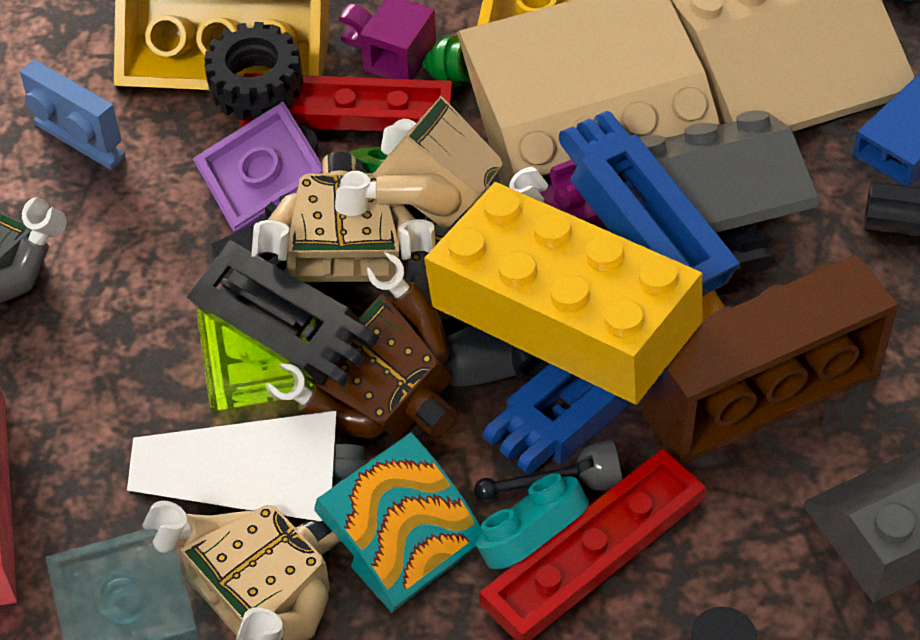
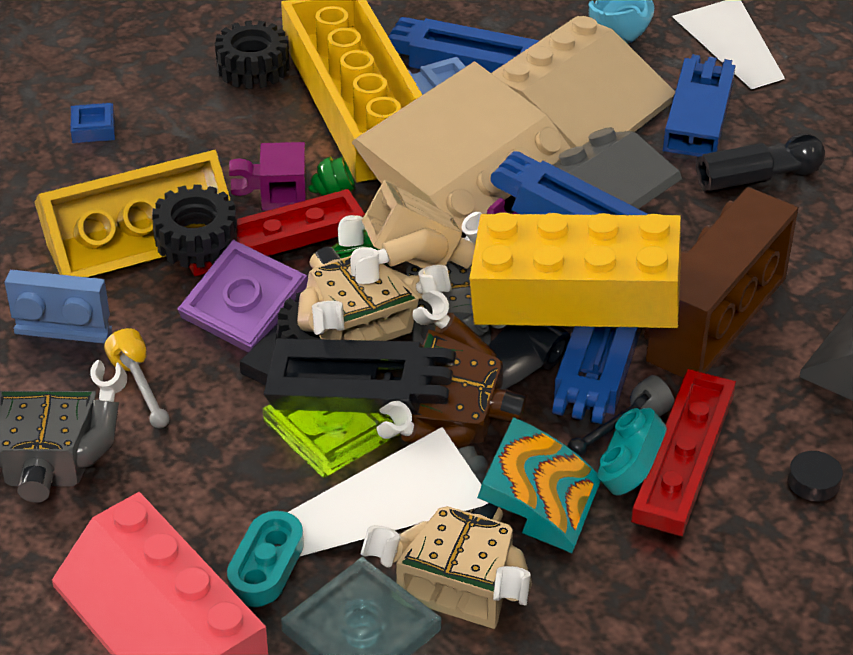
camera: 30 degrees left, 10 degrees down
none -> hinge [104,328,170,429]
none -> teal plate [227,511,304,607]

